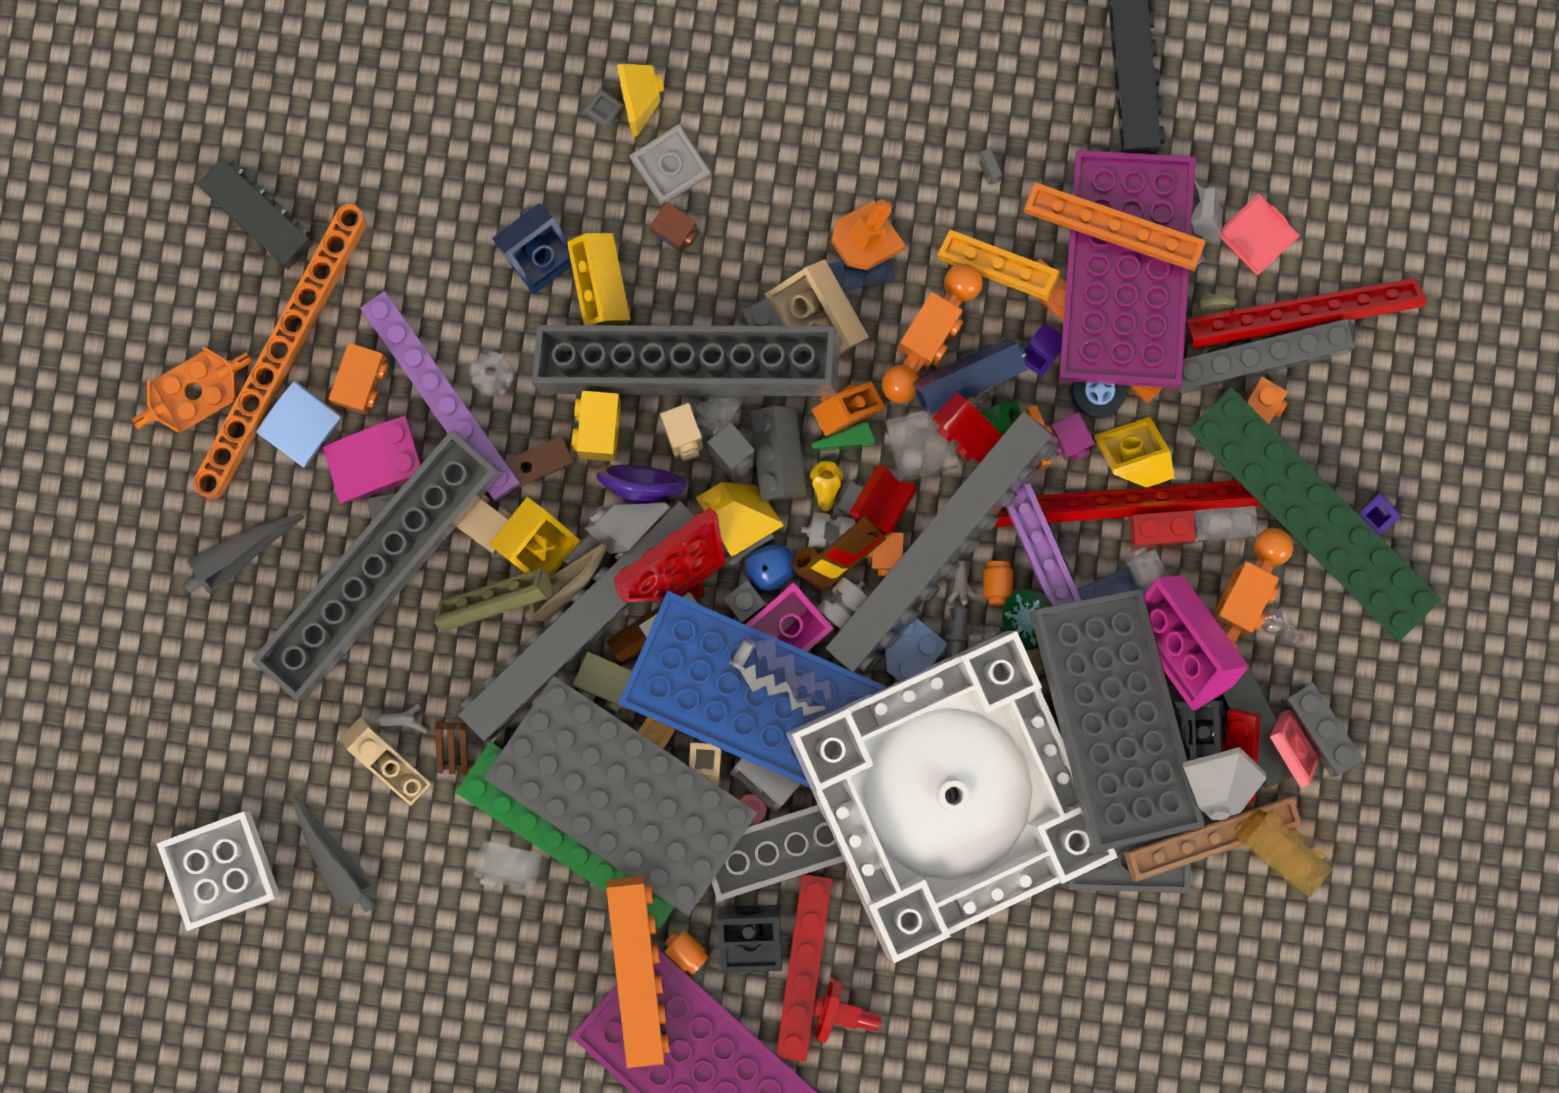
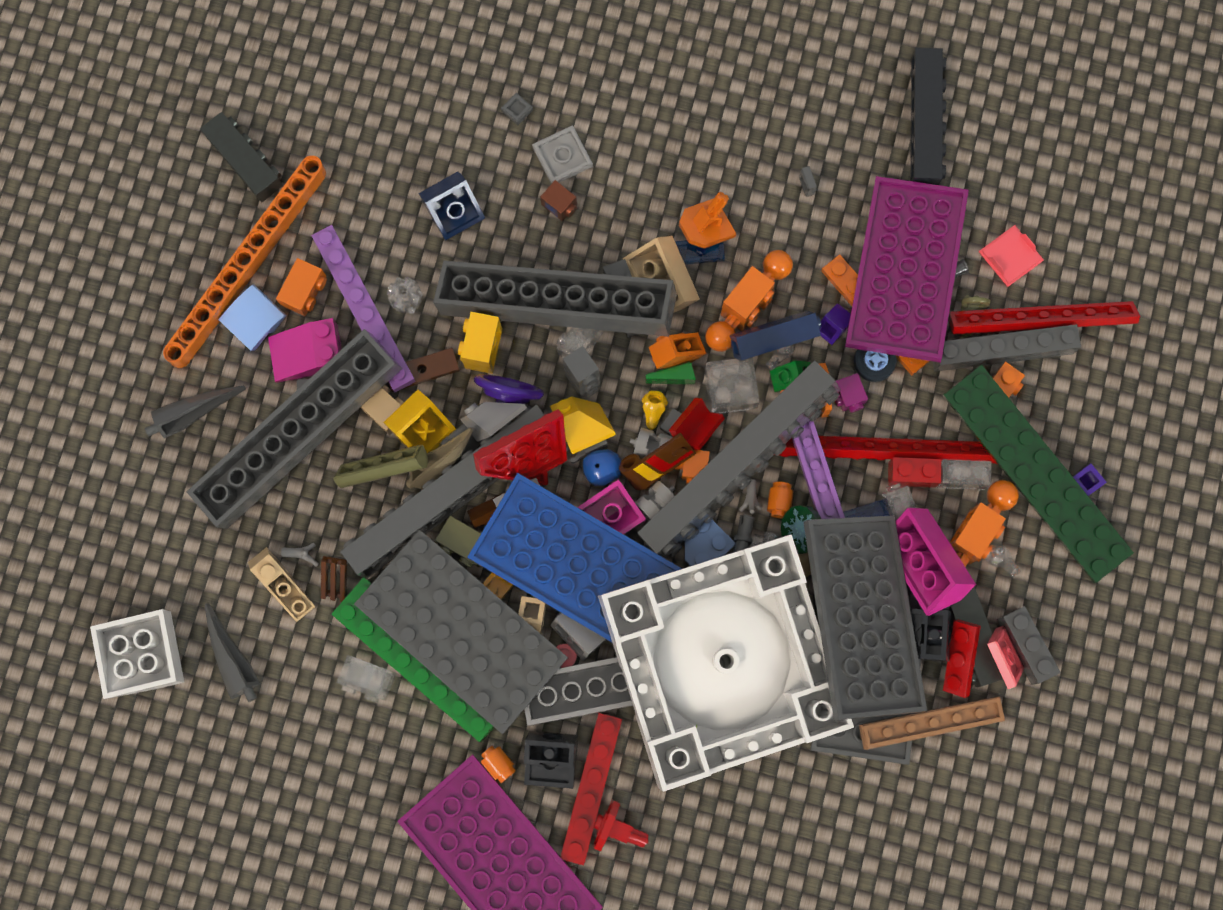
camera: 15 degrees right, 5 degrees down
orange plate [131,347,253,434] -> none
yellow brick [567,233,631,326] -> none
orange brick [606,876,670,1068] -> none
yellow slope [617,64,664,137] -> none
tan brick [660,403,703,462] -> none
dark grey brick [723,580,766,624] -> none
piece [729,637,832,716] -> none
dark grey brick [750,406,807,501] -> none
red brick [932,392,1003,464] -> none
light orange plate [937,230,1060,301] -> none
orange plate [1024,182,1206,271] -> none
yellow slope [1094,417,1175,488] -> none
light grey slope [1183,747,1266,820] -> none
light grey slope [1191,180,1223,239] -> none
clear yellow brick [1234,808,1333,897] -> none

